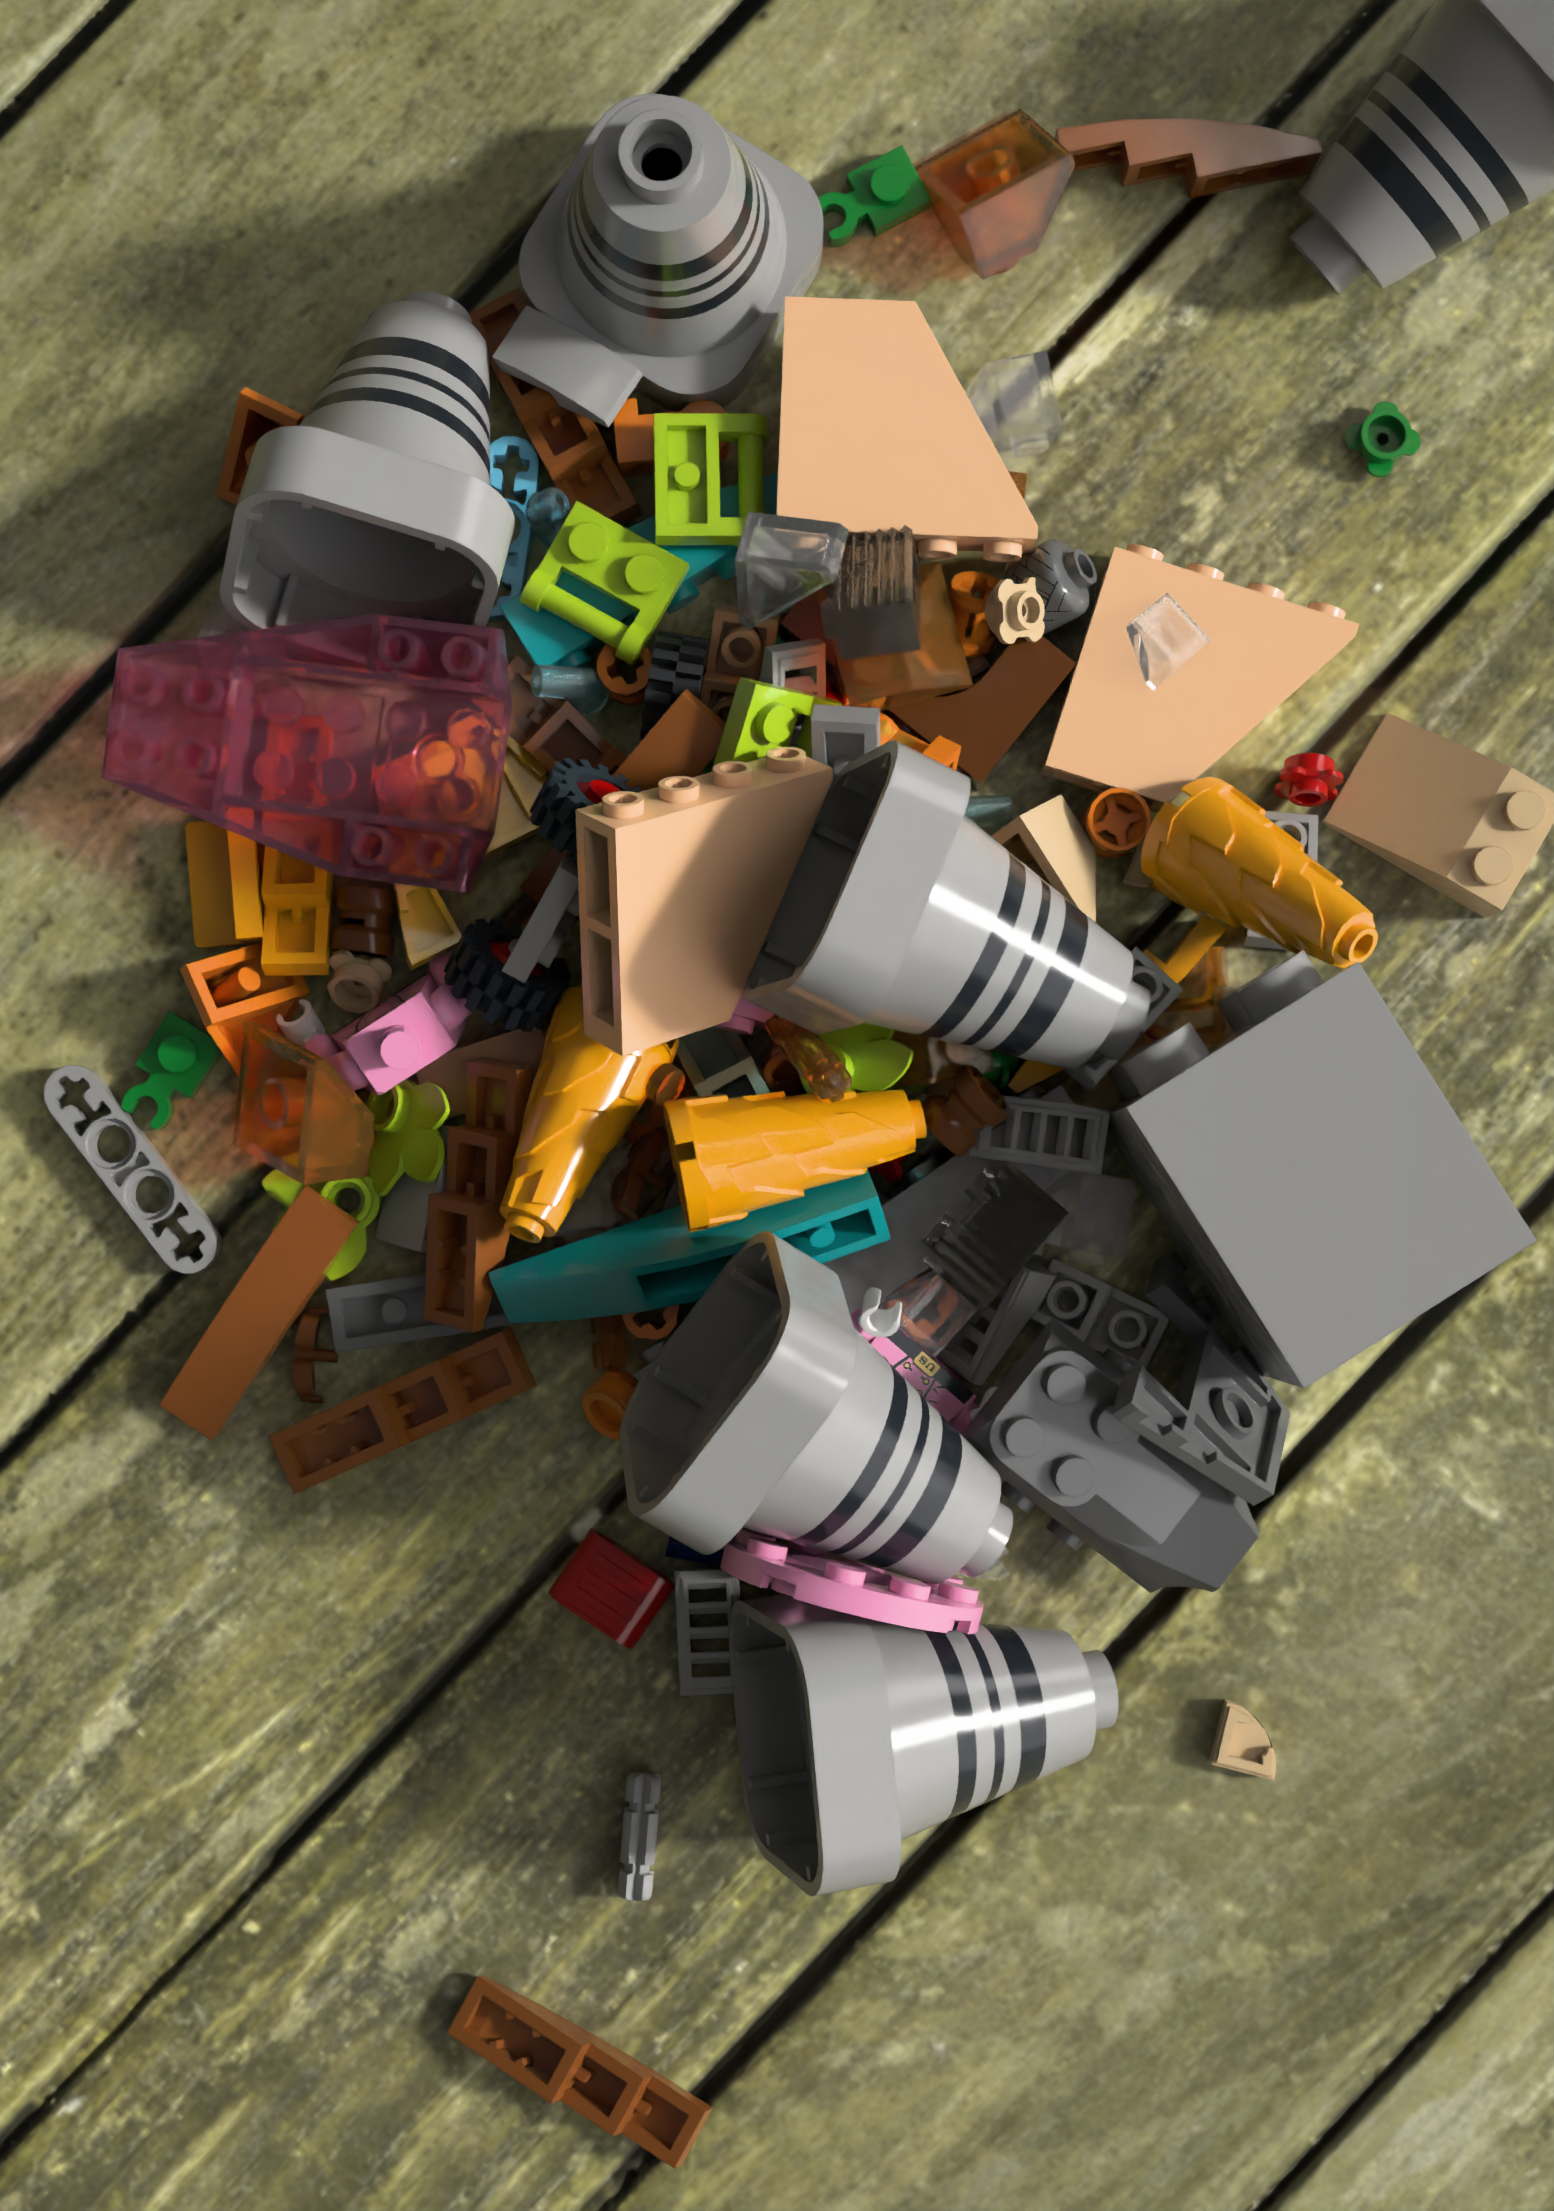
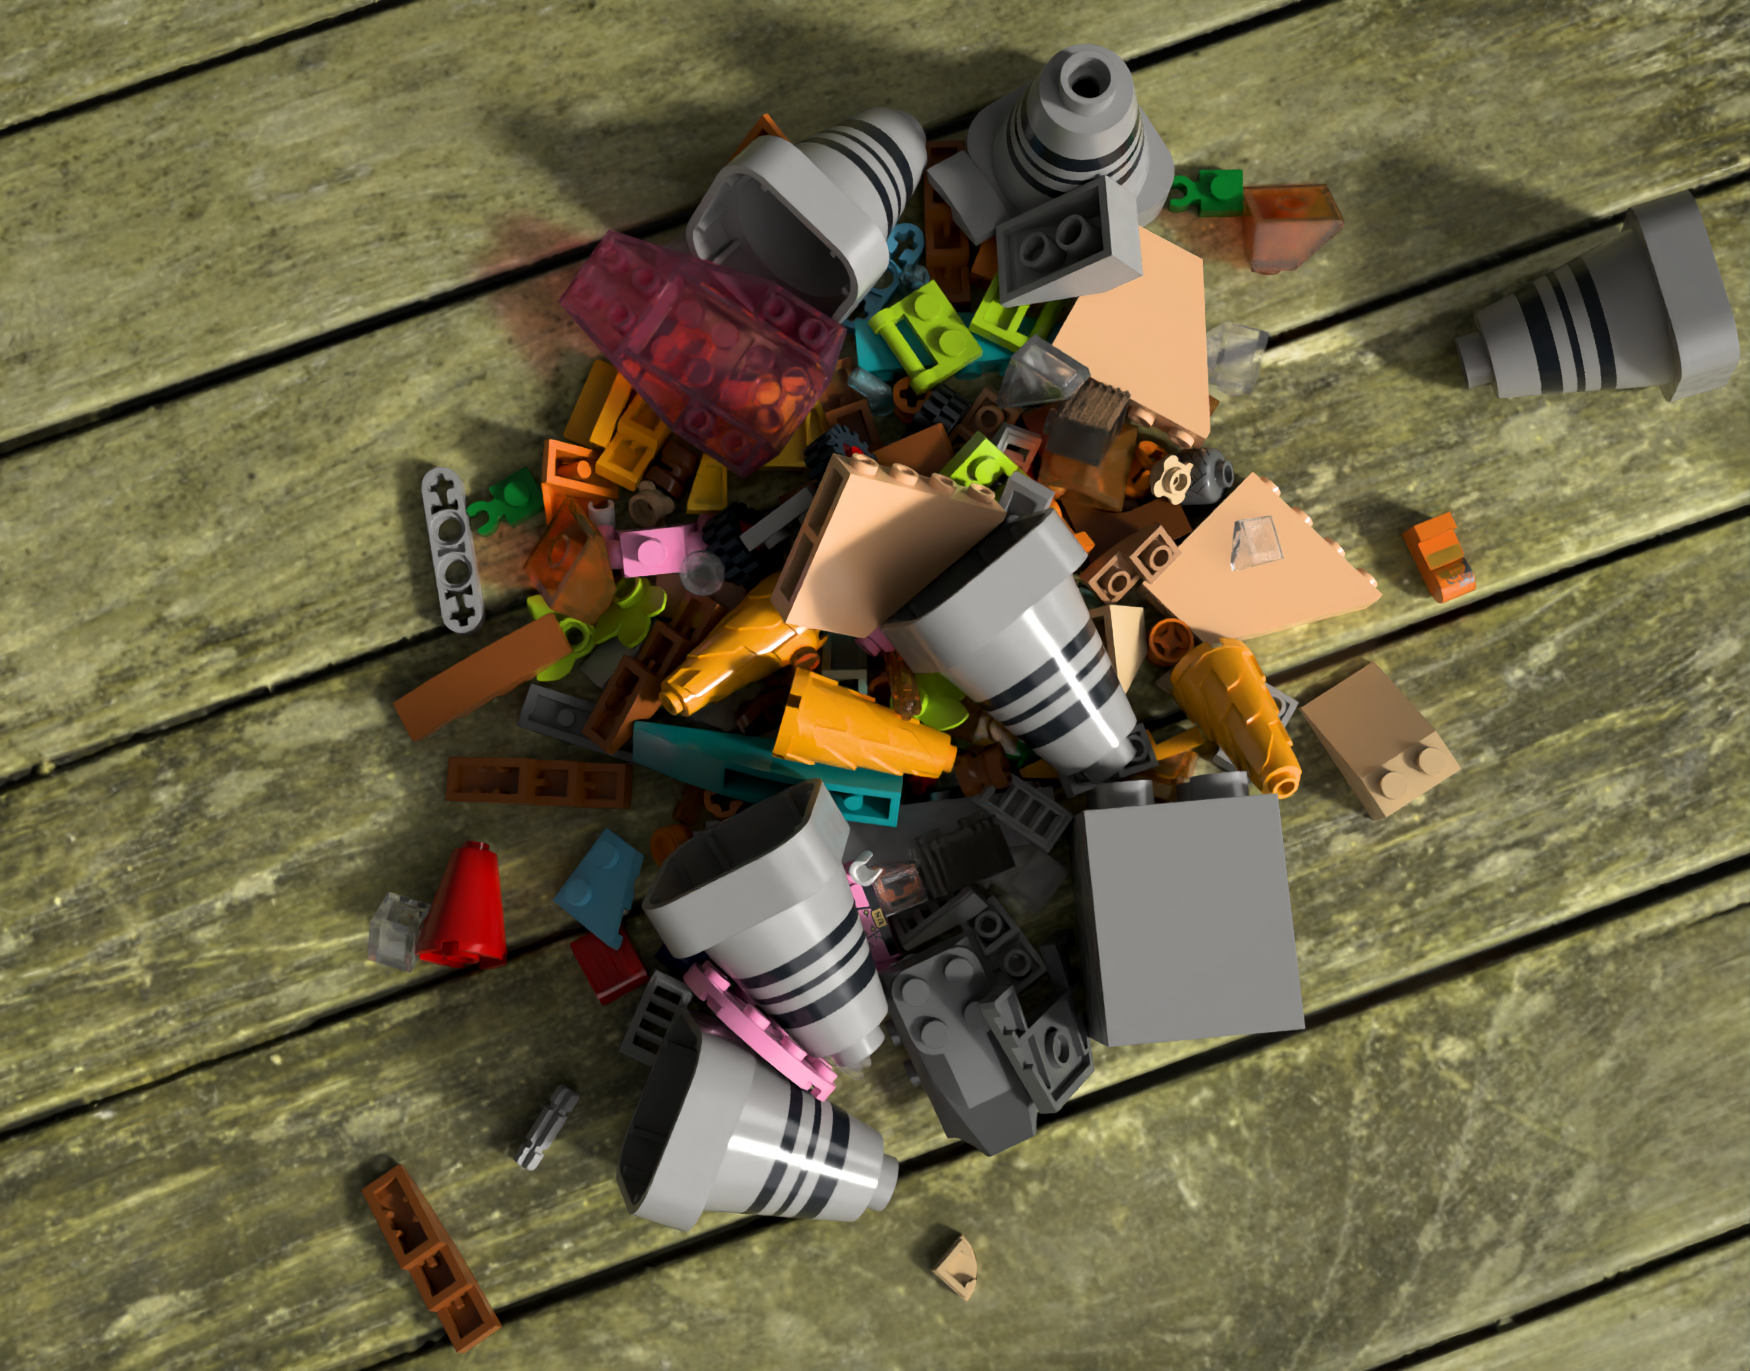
camera: 25 degrees right, 5 degrees down
reddish brown piece [293,1307,339,1403] -> none
dark orange slope [1051,118,1322,199] -> none
red plate [1274,753,1343,807] -> none
green plate [1344,401,1421,478] -> none
none -> clear brick [368,892,431,973]
none -> red cone [414,841,508,969]
none -> medium azure wing [553,828,644,950]
none -> clear plate [679,550,725,596]
none -> light grey slope [996,175,1143,308]
none -> medium nougat slope [1079,522,1182,606]
none -> orange leg [1402,511,1476,604]

